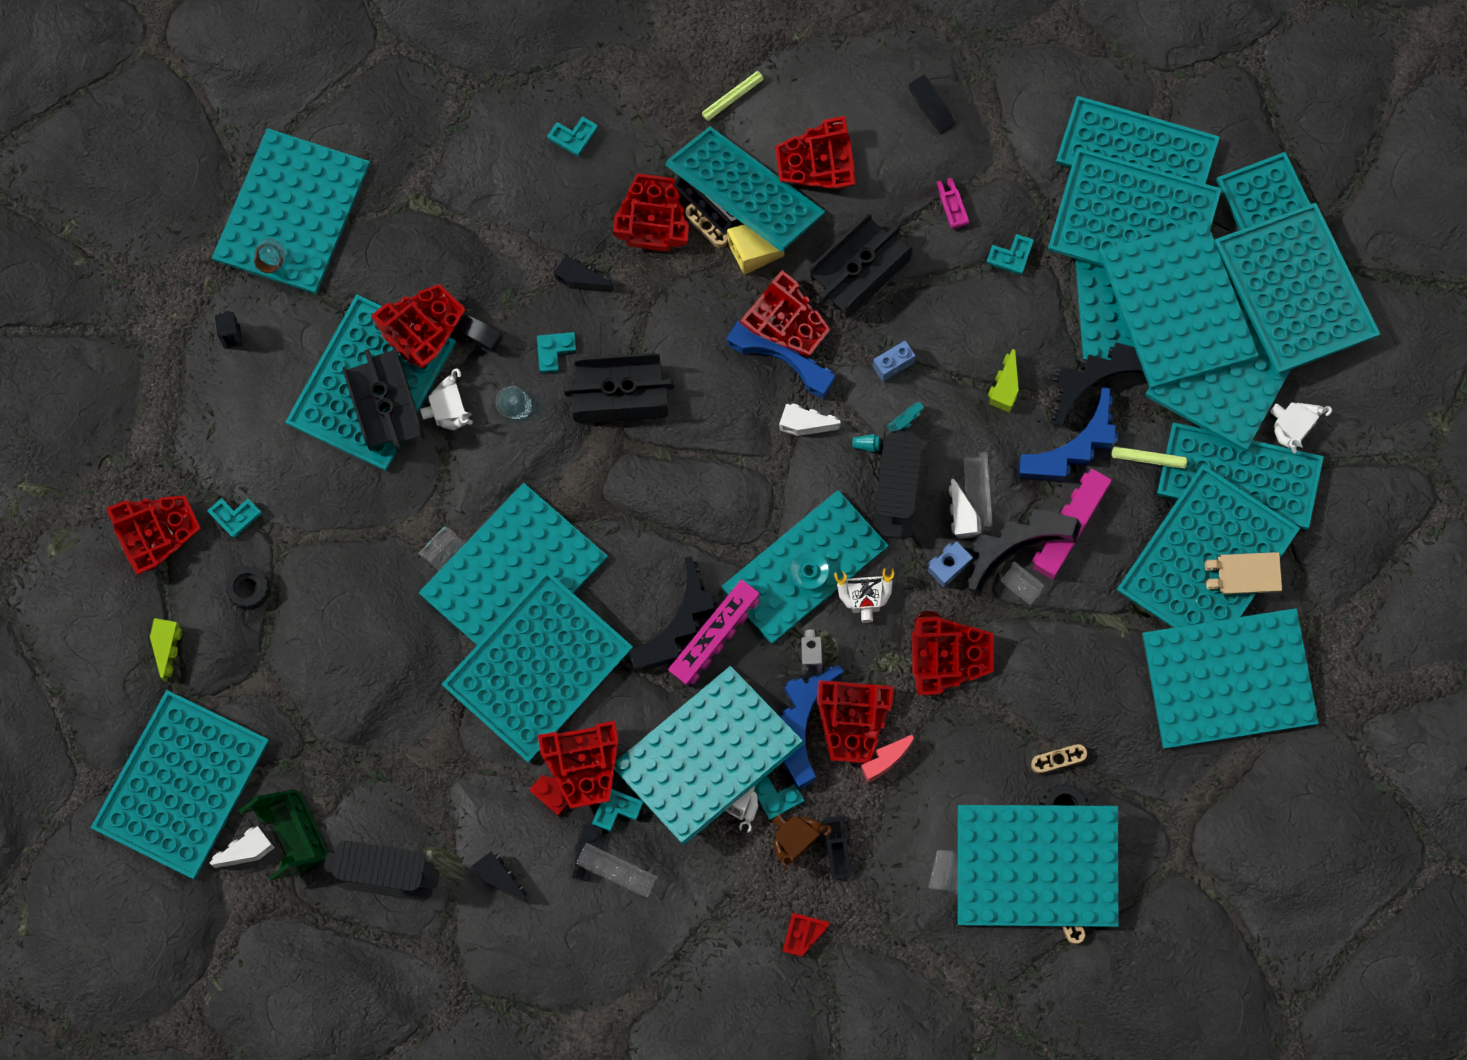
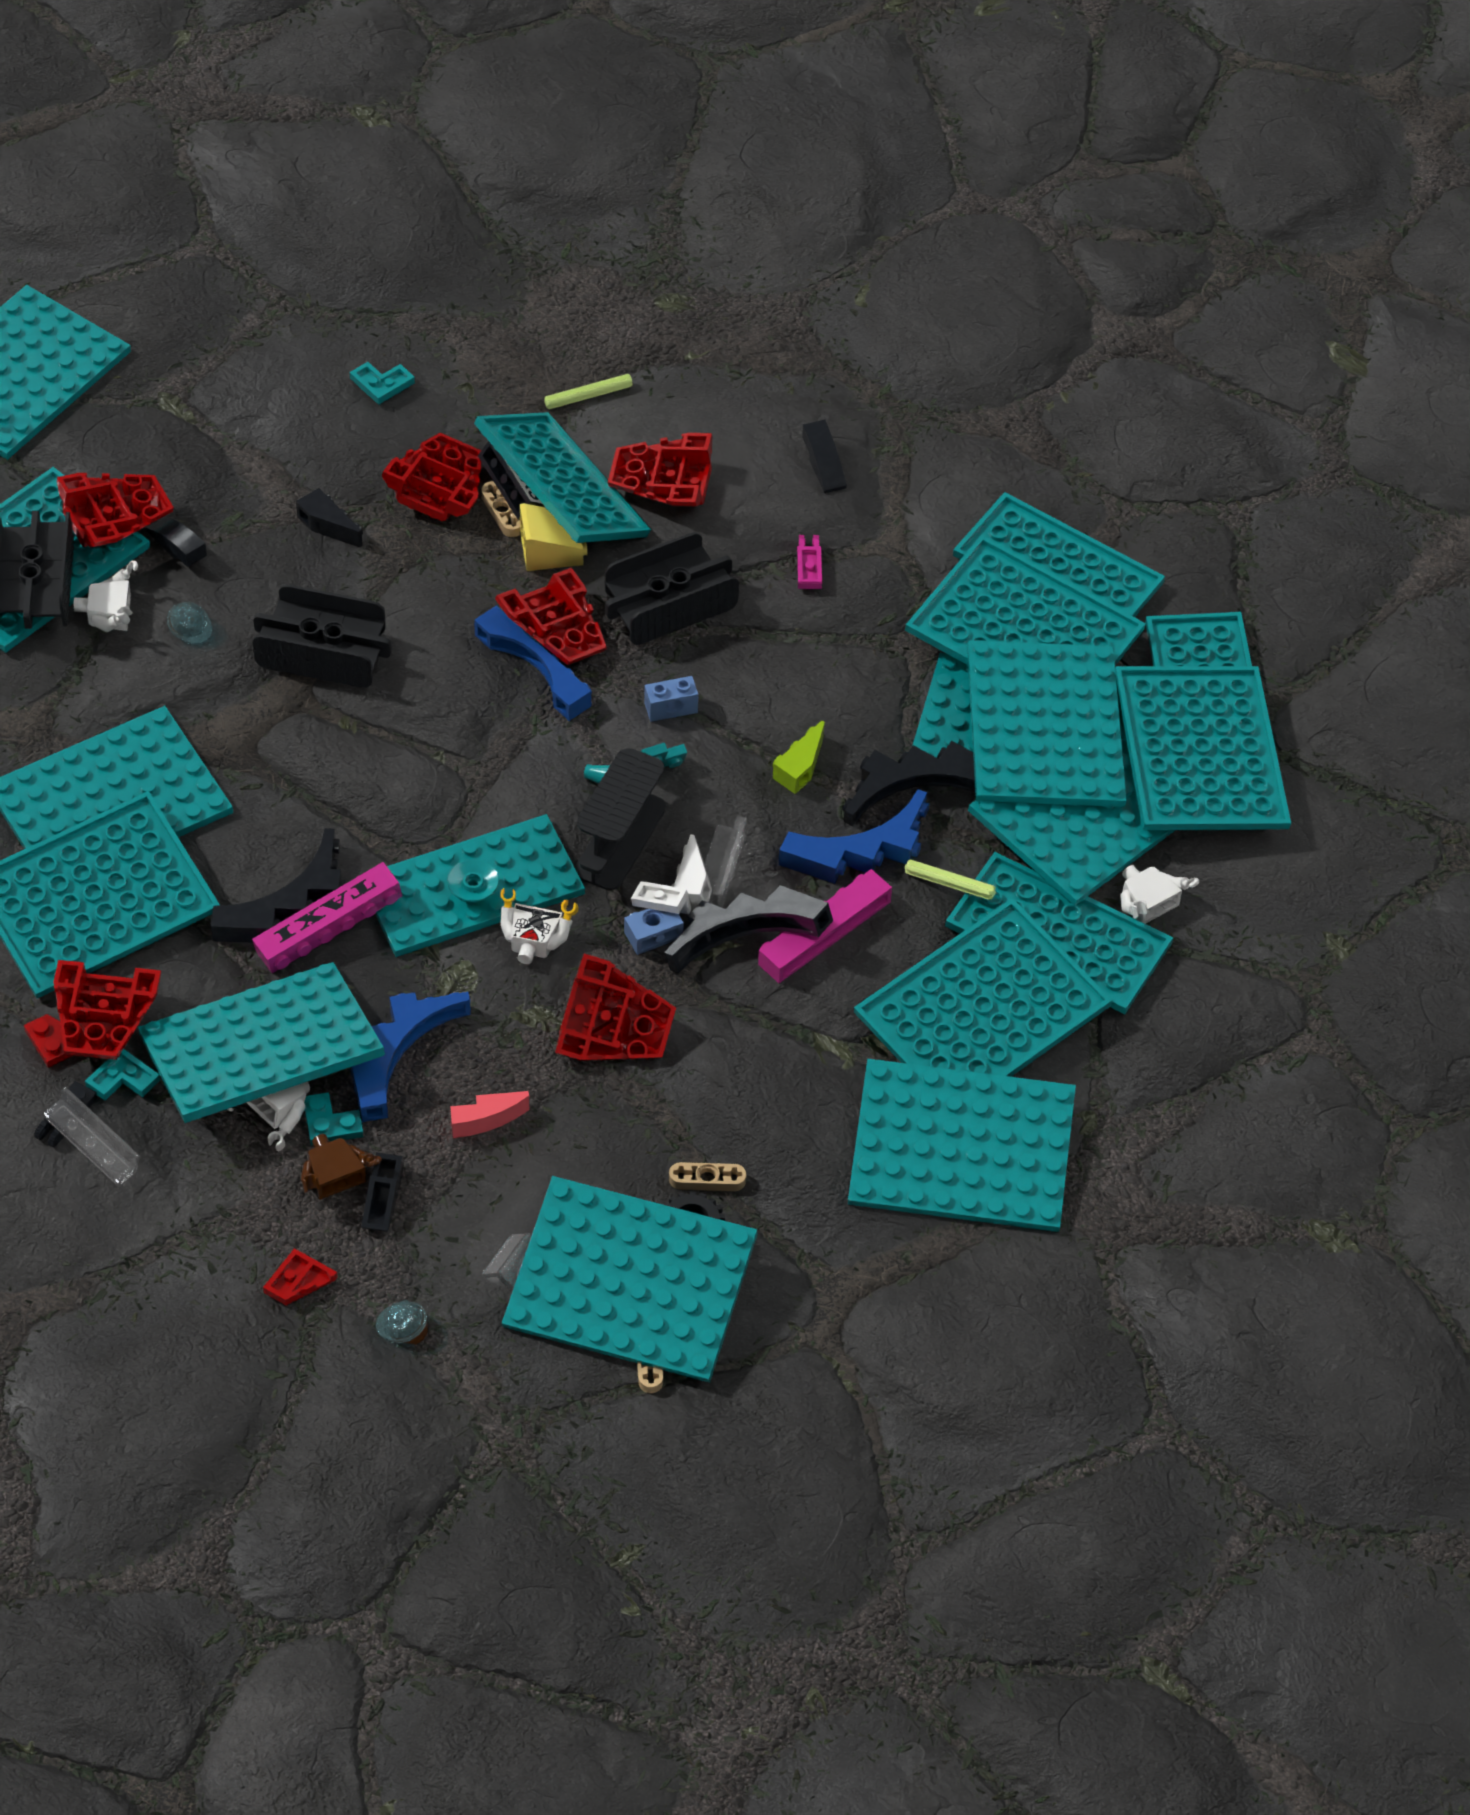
camera: 10 degrees right, 20 degrees down
clear panel [418,526,464,572] -> none
teal plate [537,332,576,373] -> none
white slope [779,404,841,436] -> none
light grey torso [801,629,822,679] -> none
red wedge [817,680,894,763] -> none
teal plate [986,234,1034,275] -> none
clear panel [1001,562,1044,605] -> none
tan tile [1205,552,1282,594] -> none
none -> clear light blue piece [376,1300,428,1345]
none -> white panel [631,881,692,914]

